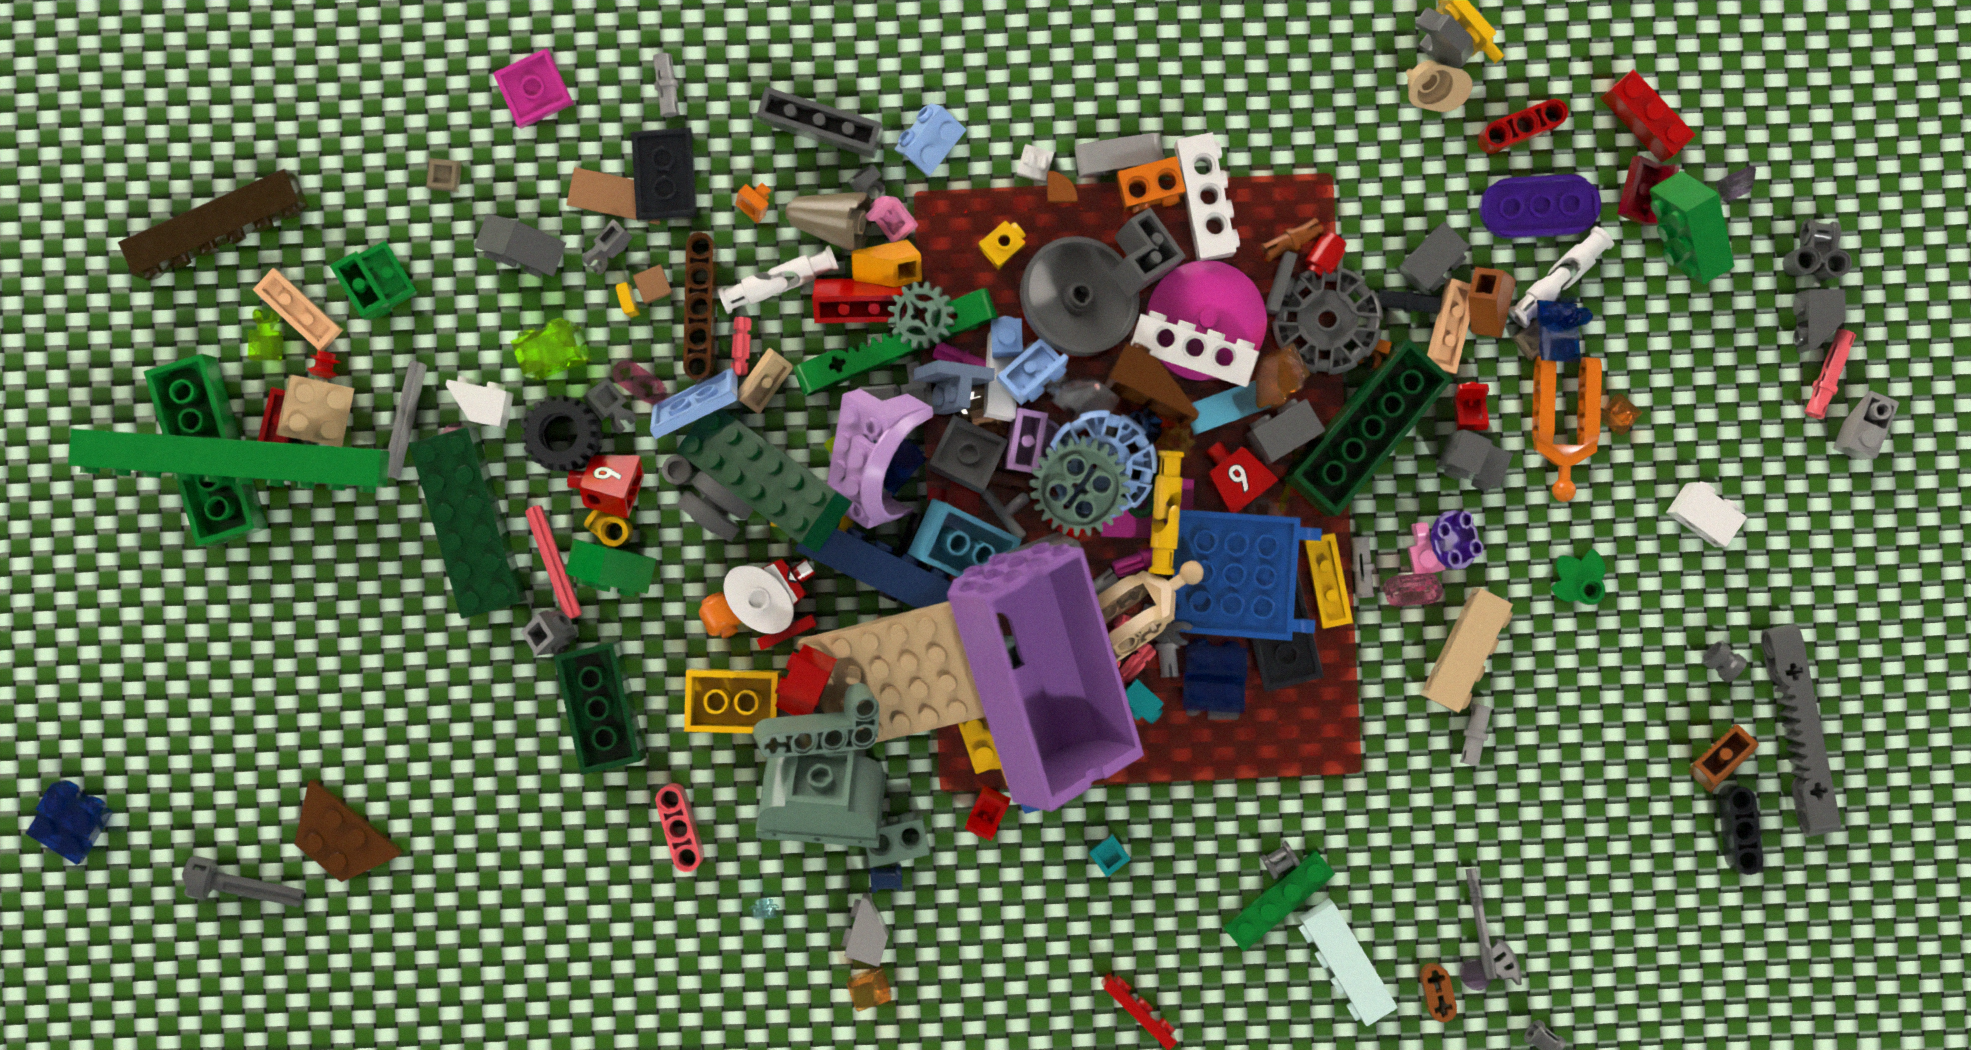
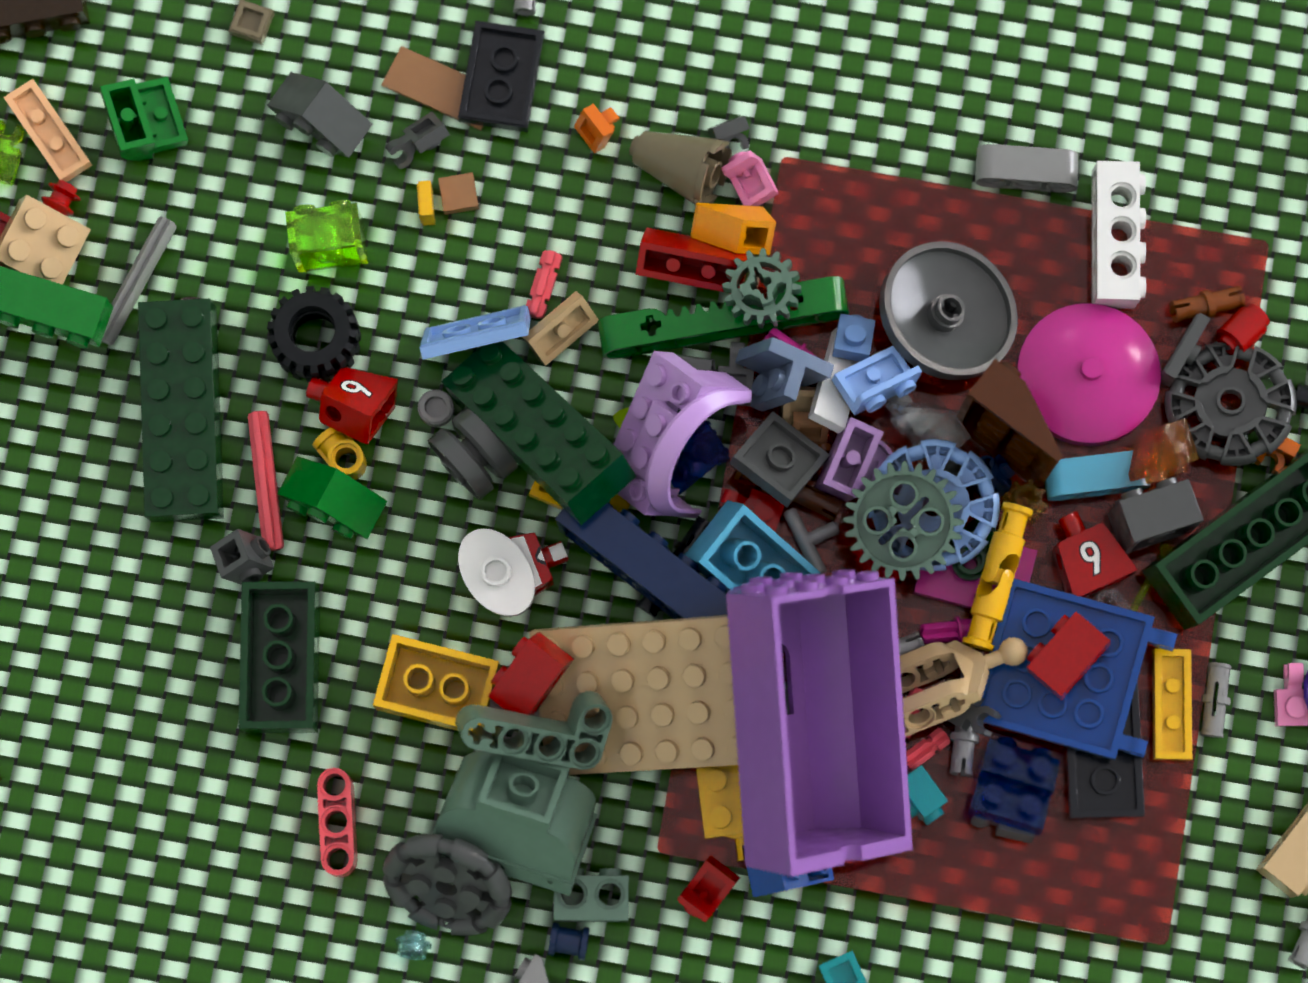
camera: 10 degrees right, 10 degrees down
white slope [446,376,514,429] -> none
dark grey plate [582,377,637,434] -> none
clear pink beam [613,360,667,404] -> none
reddish brown beam [683,232,717,382] -> none
orange head [698,592,742,639] -> none
white piece [718,245,840,314] -> none
dark grey brick [756,86,883,159] -> none
red plate [756,614,819,650] -> none
light blue bracket [894,103,967,177] -> none
yellow brick [978,220,1026,270] -> none
white tile [1017,144,1054,183] -> none
dark orange tile [1047,171,1078,203] -> none
dark grey brick [1110,208,1186,298] -> none
orange brick [1116,156,1186,214] -> none
white brick [1131,310,1260,387] -> none
clear pink beam [1383,573,1443,606] -> none
none -> dark grey plate [383,834,512,936]
none -> red brick [1026,611,1111,701]

